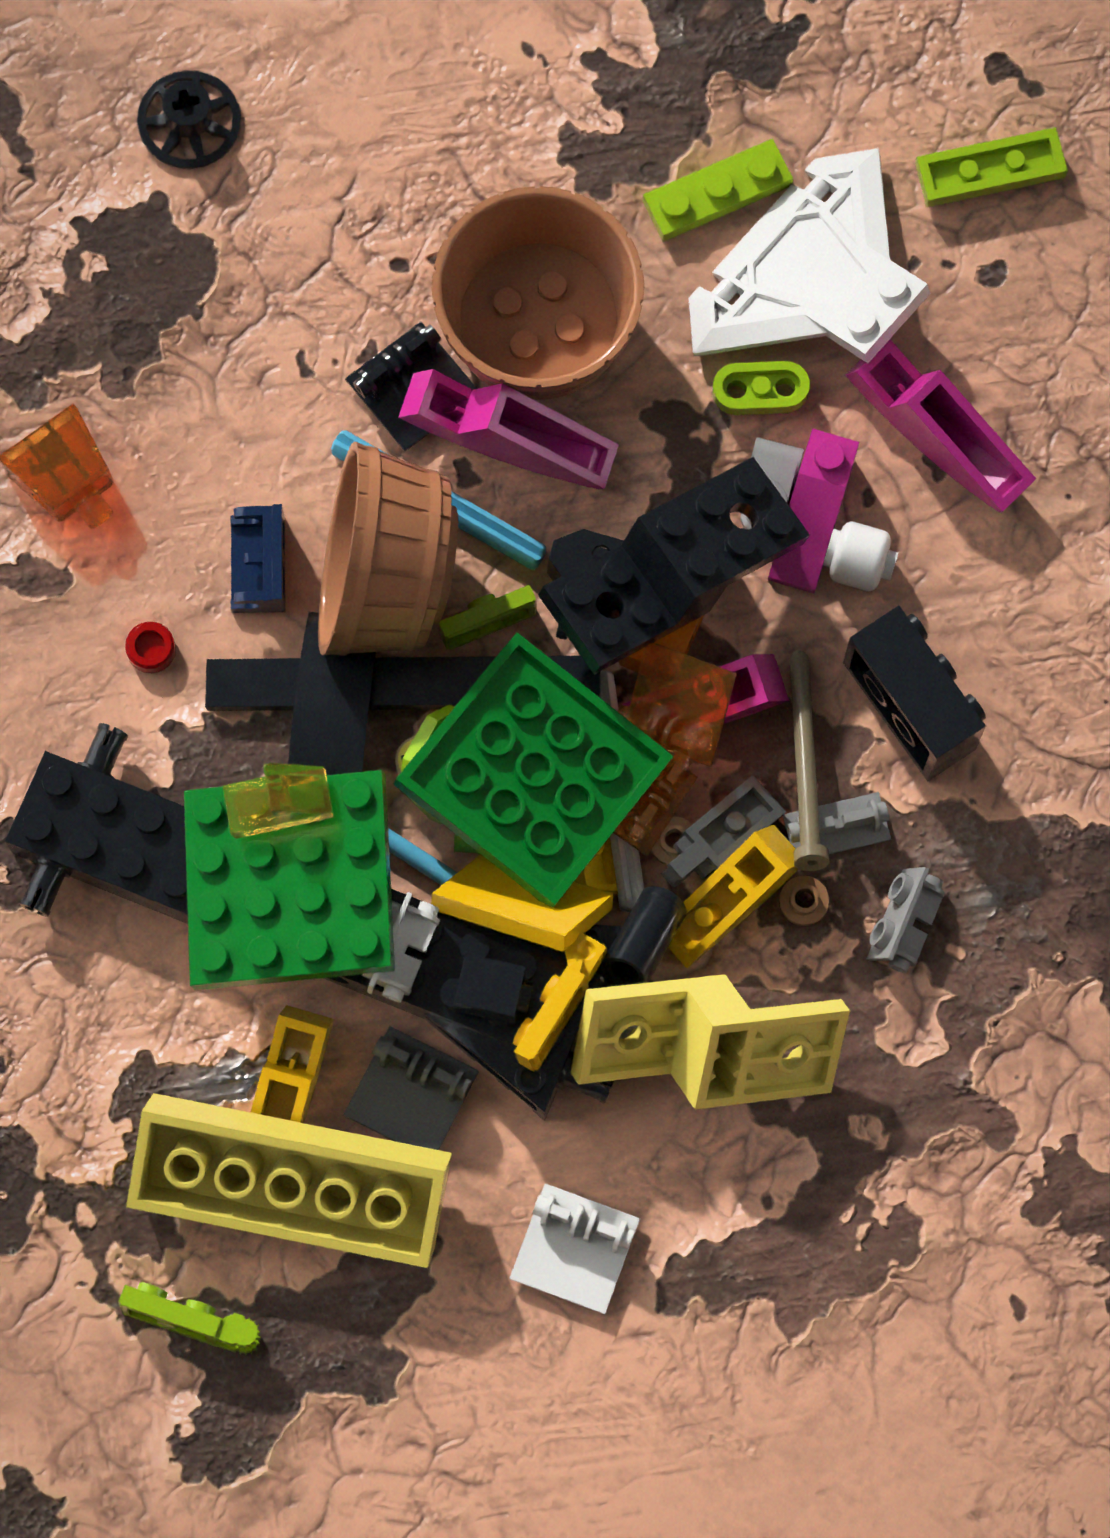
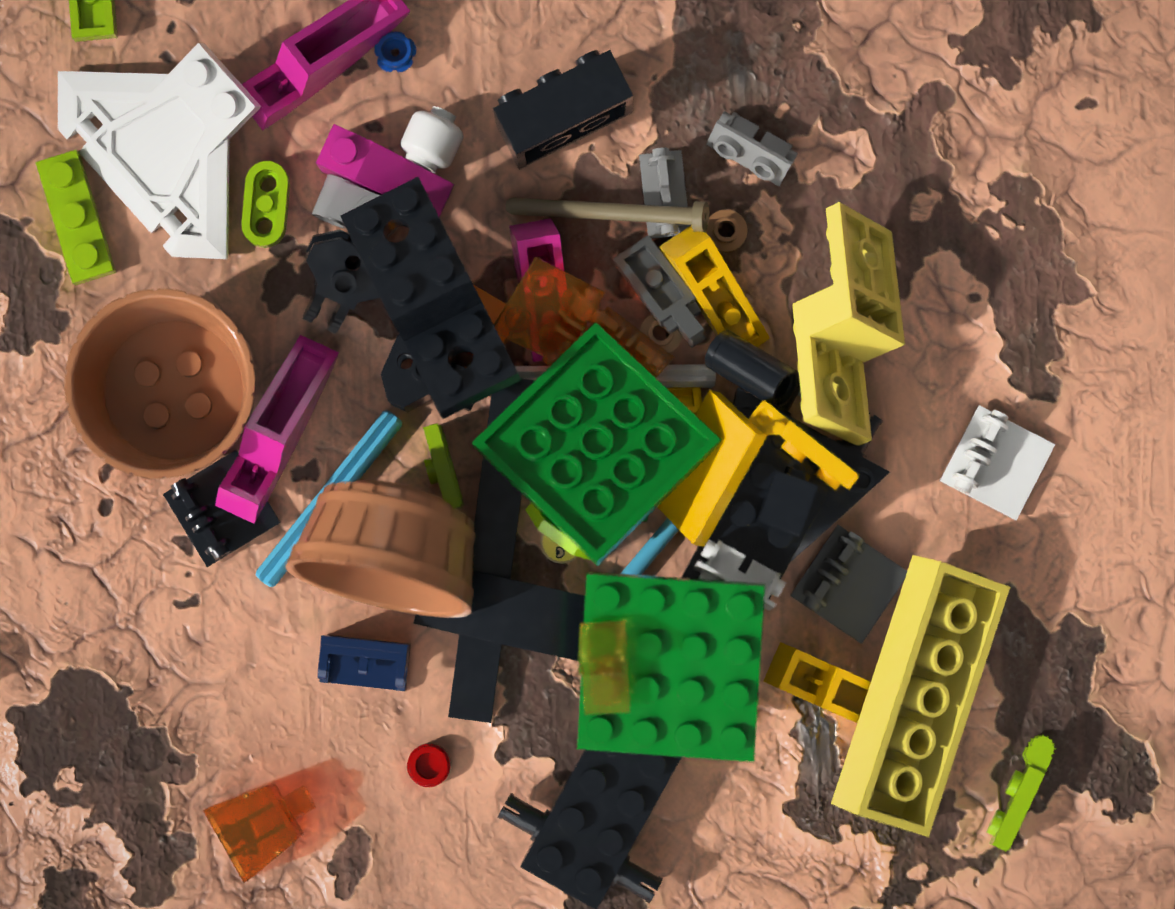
camera: 80 degrees left, 10 degrees up
none -> black hinge [302,229,380,334]
none -> blue plate [374,31,416,73]

